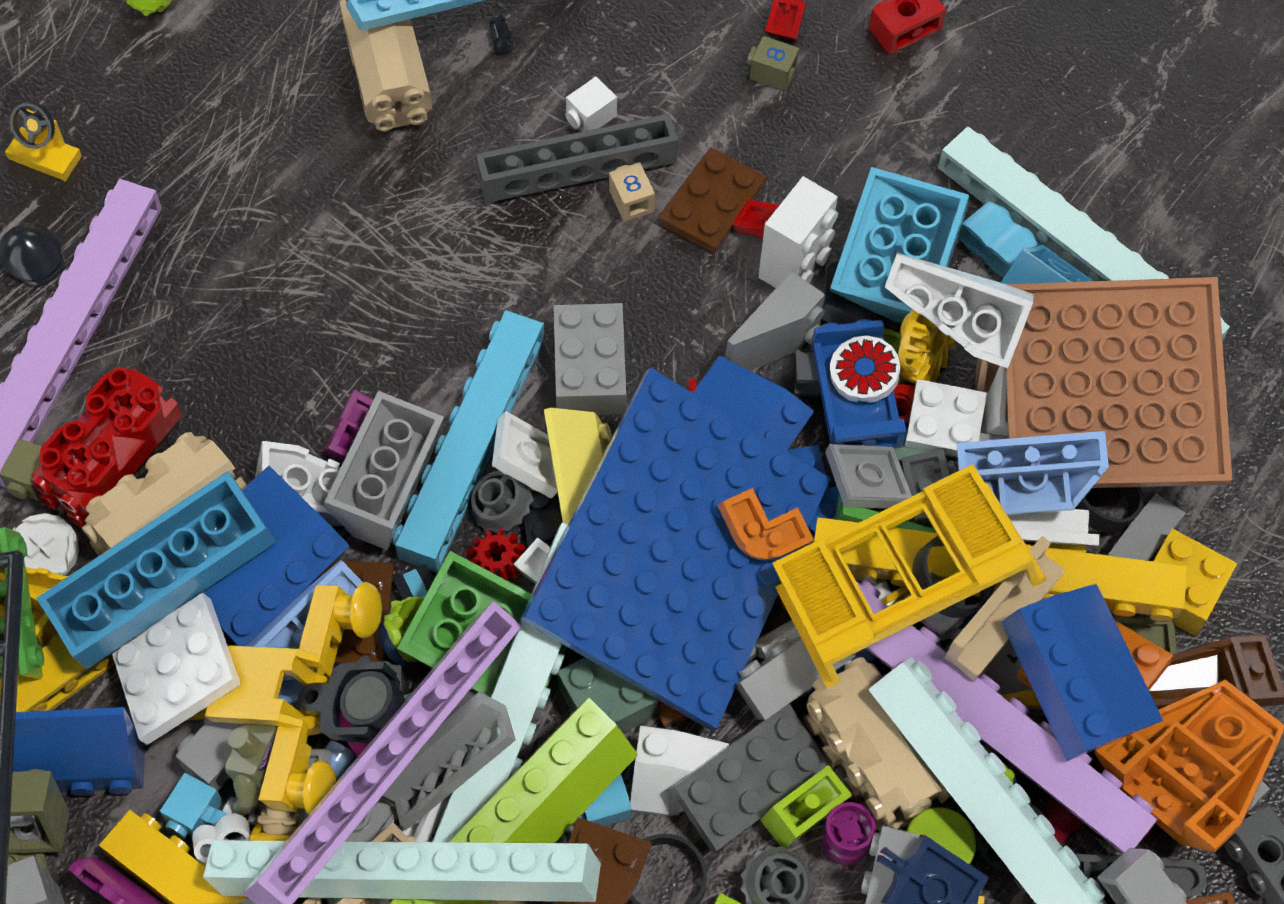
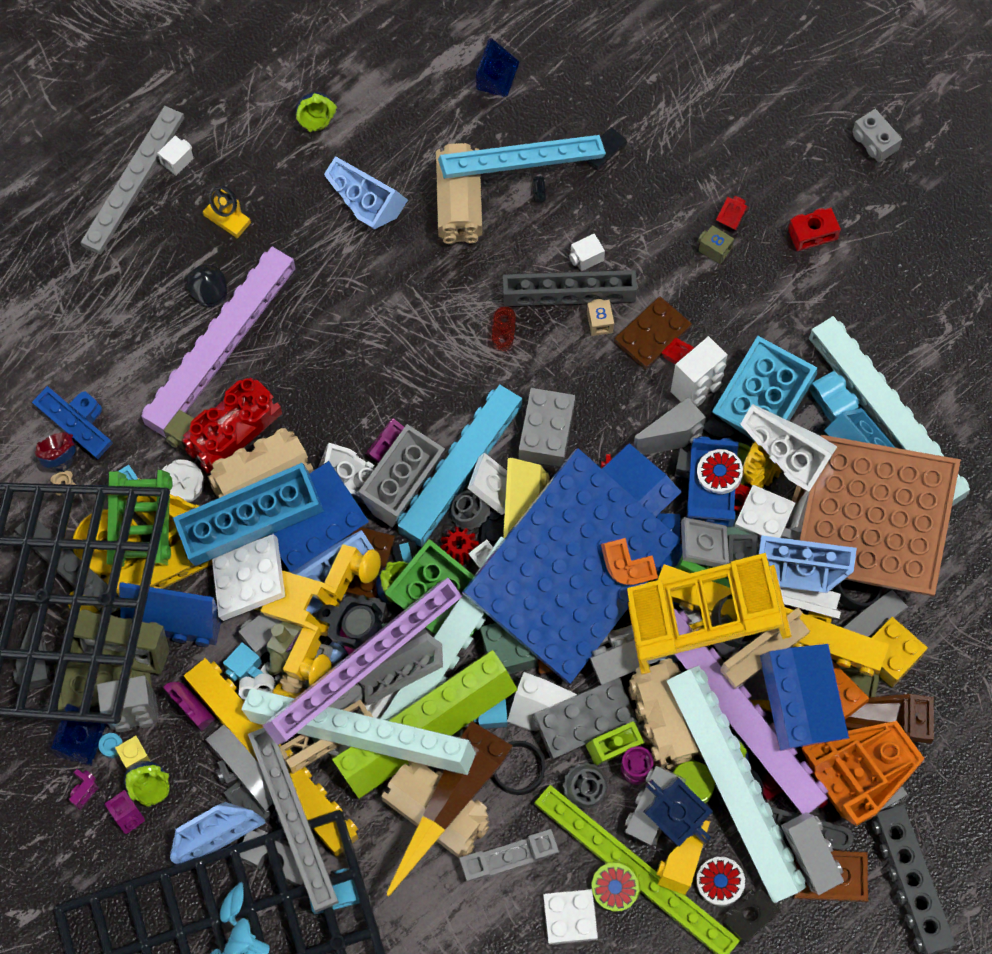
camera: 15 degrees right, 5 degrees up
none -> light blue wedge [324,156,408,229]
none -> clear red plate [492,307,516,350]

